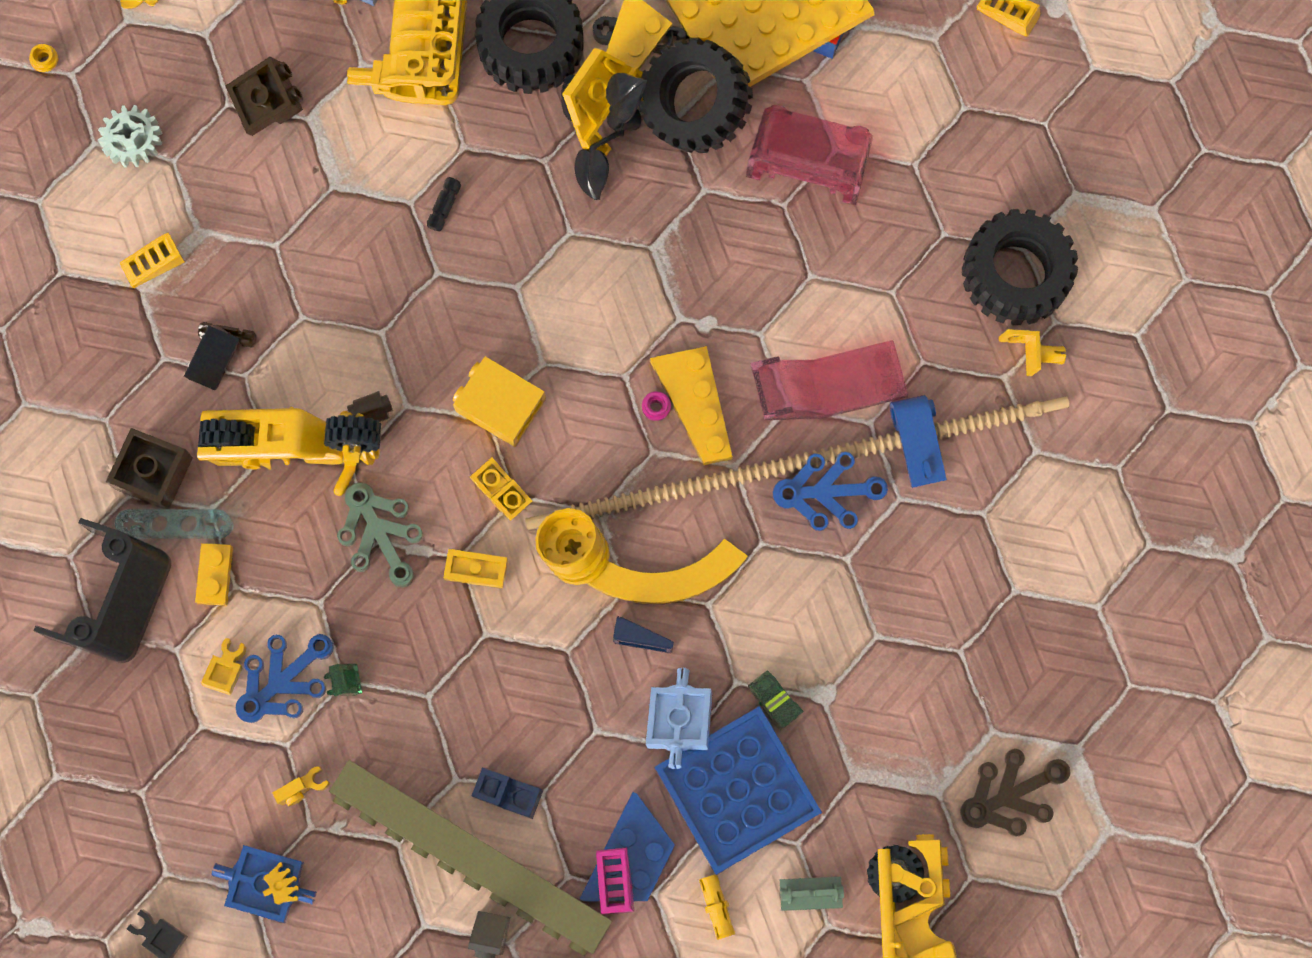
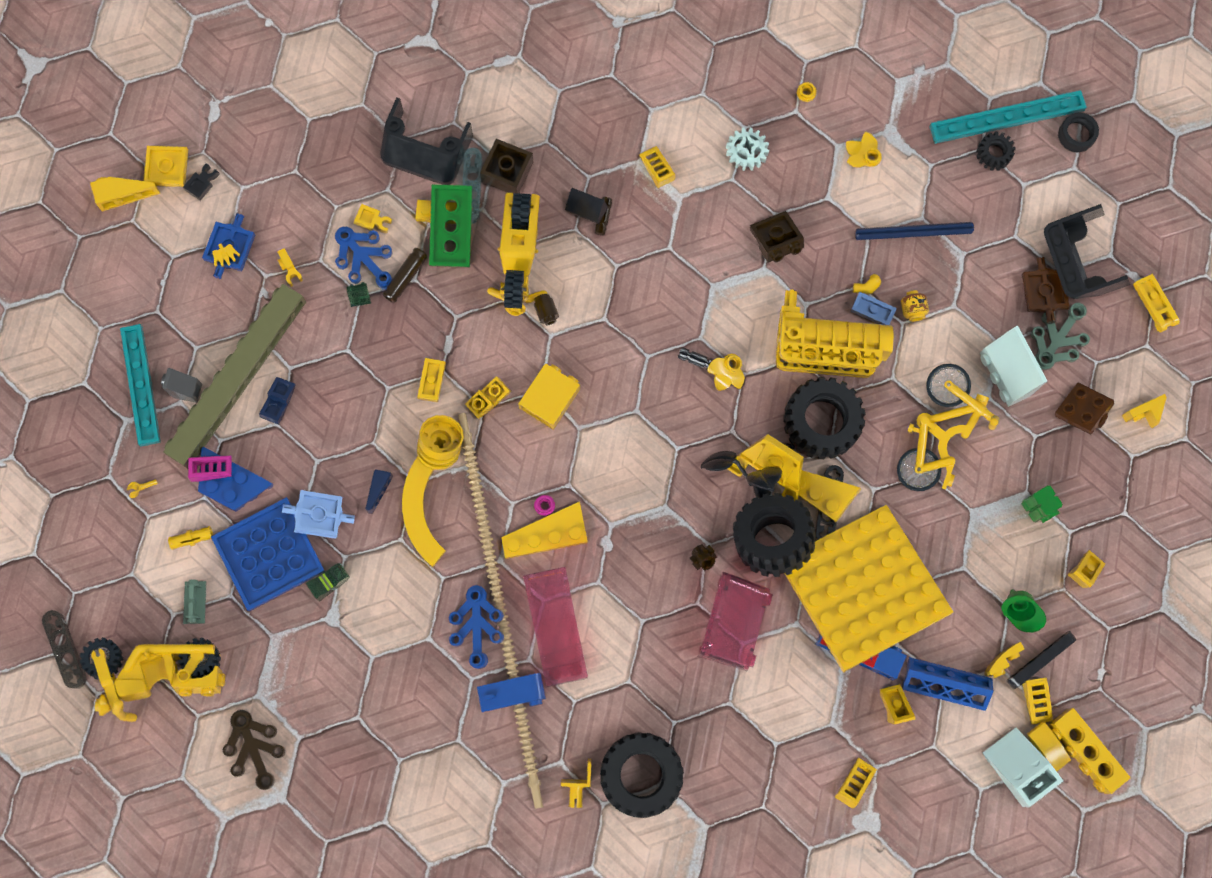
camera: 90 degrees right, 0 degrees up
sand green plant [337,483,423,587] -> none
none -> dark brown axle [383,248,427,303]
none -> green plate [429,184,473,267]
none -> dark brown gear [690,544,717,571]
none -> yellow plate [707,354,745,391]

